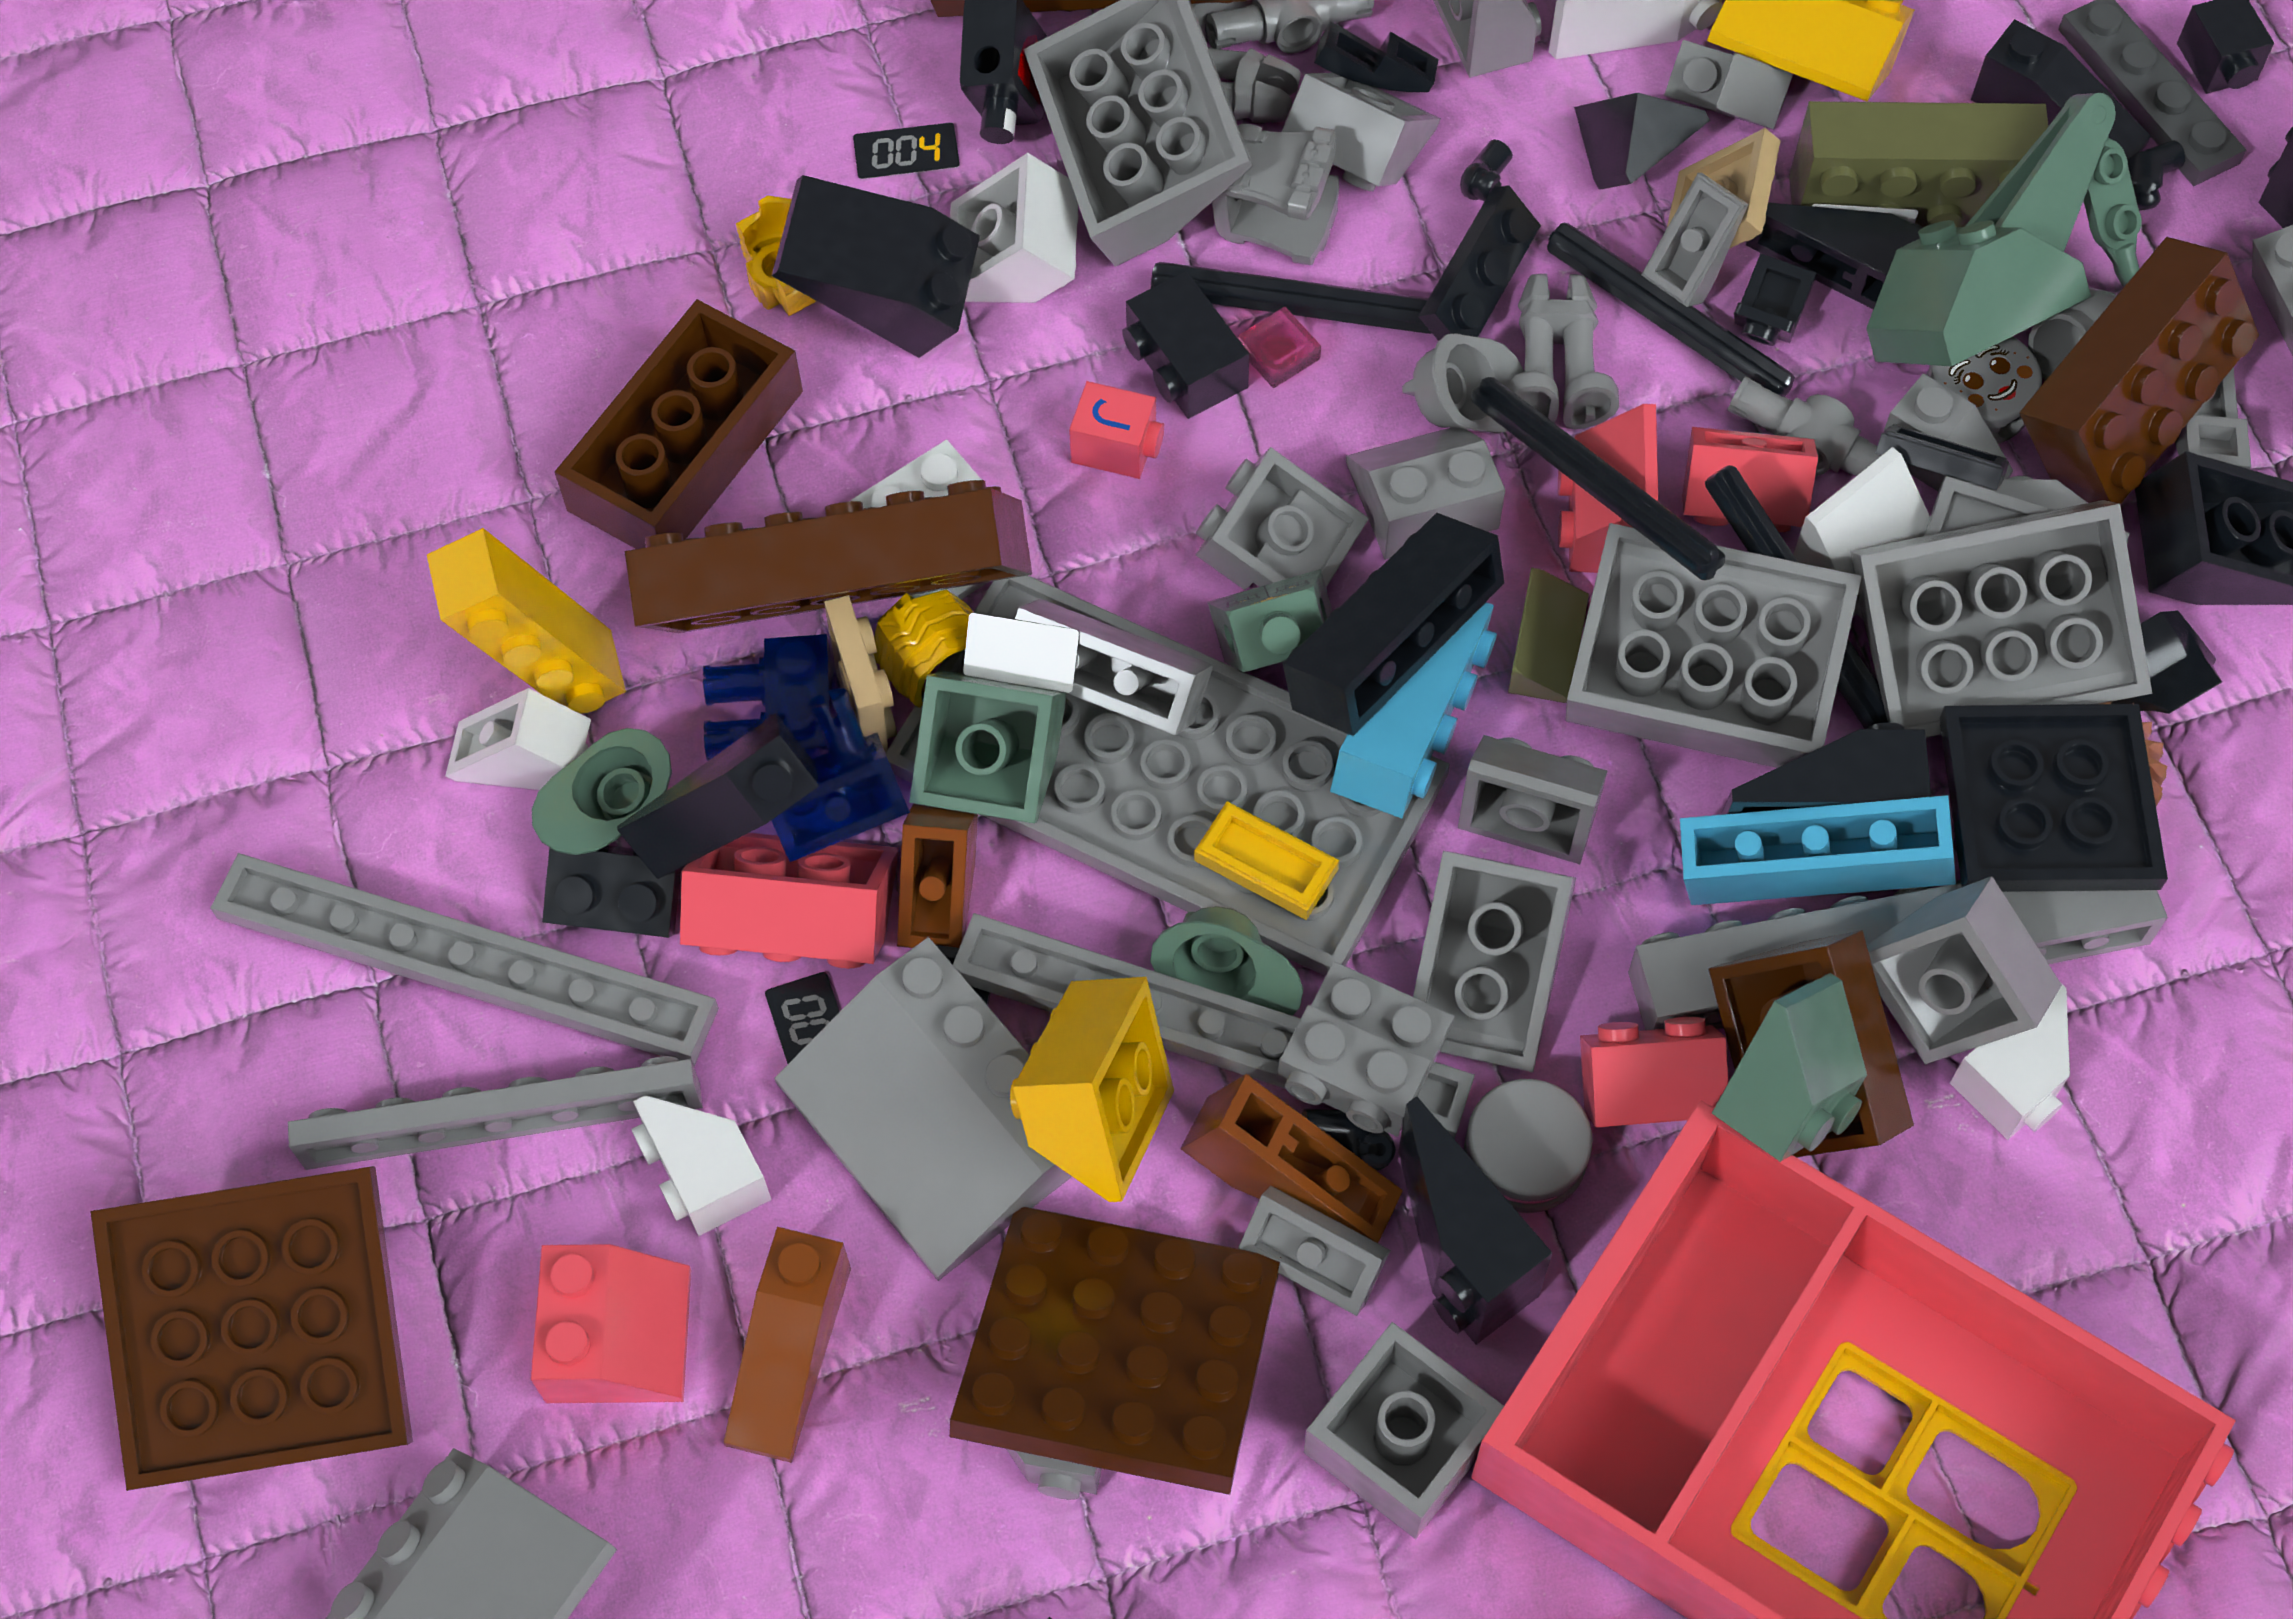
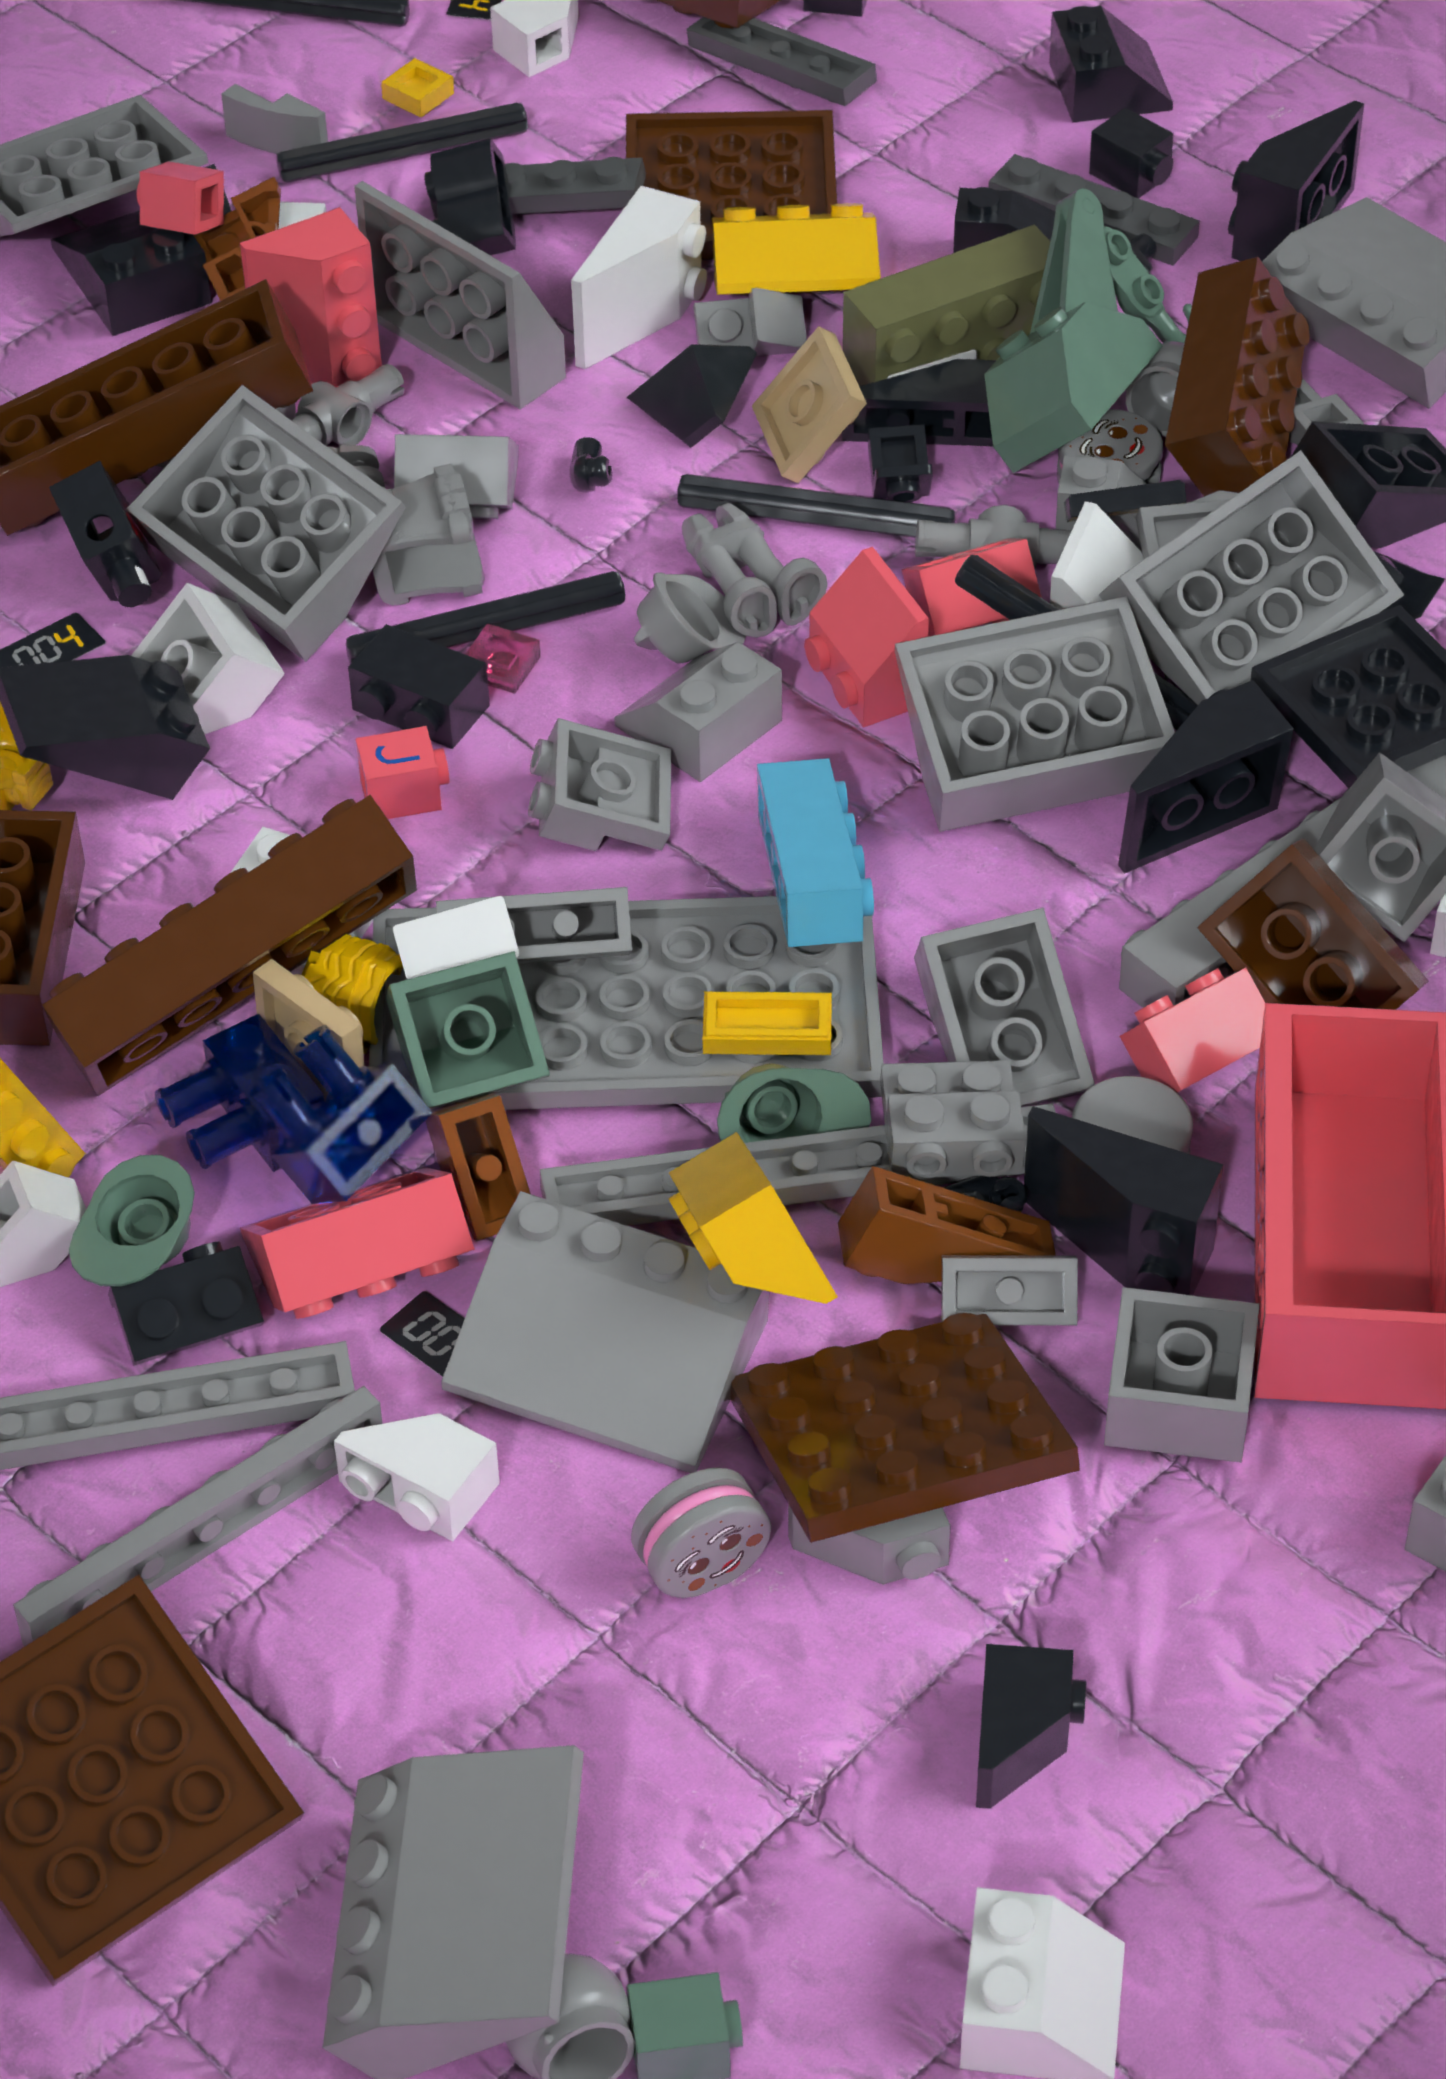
camera: 30 degrees left, 15 degrees down
coral slope [531,1244,691,1403] -> none
black slope [617,713,819,879] -> none
dark orange slope [723,1227,851,1463] -> none
sand green torso [1207,569,1333,672] -> none
black brick [1283,513,1505,736] -> none
black slope [1314,22,1438,92] -> none
black plate [1418,185,1541,341] -> none
light grey slope [1458,735,1607,864] -> none
black axle [1471,377,1725,580] -> none
olive slope [1508,567,1589,703] -> none
light grey slope [1641,172,1749,307] -> none
medium azure brick [1680,795,1956,905] -> none
sand green slope [1712,973,1867,1162] -> none
none -> light grey head [631,1468,771,1598]

